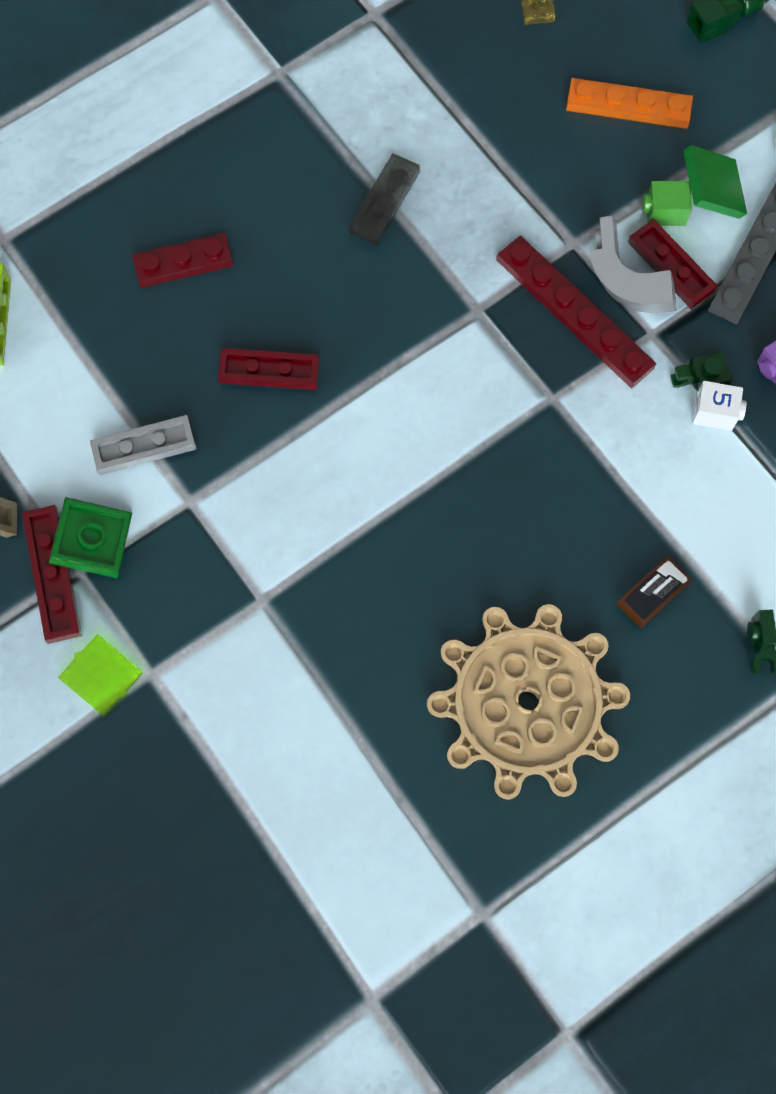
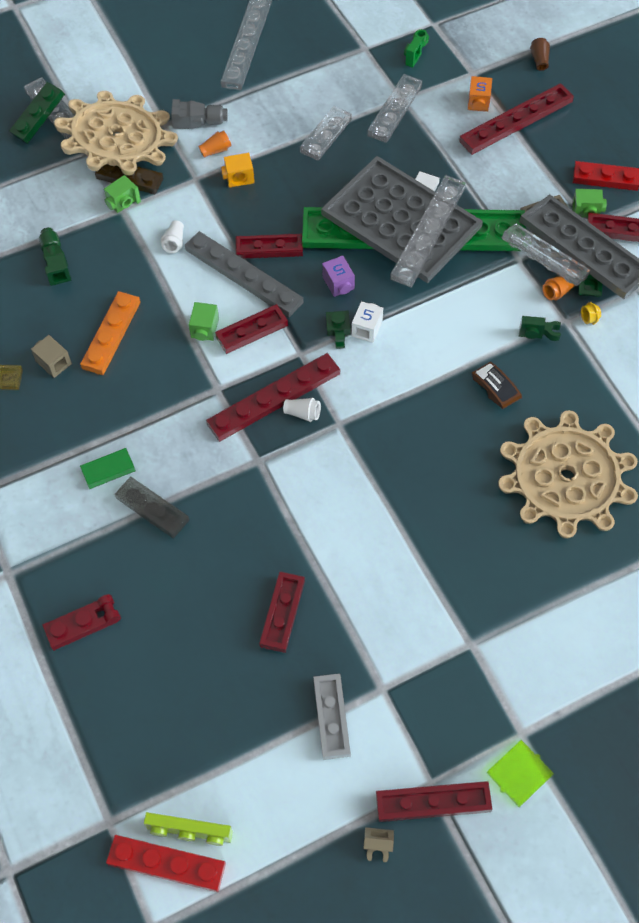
camera: 80 degrees left, 10 degrees down
green tile [49,497,132,578] -> none
dark red plate [132,233,233,288] -> none
light grey arch [589,216,677,313] -> none
green tile [683,145,747,219] -> none
none -> dark tan brick [31,335,72,378]
none -> dark red plate [43,594,121,651]
none -> green tile [80,448,136,490]
none -> white cone [283,398,321,422]

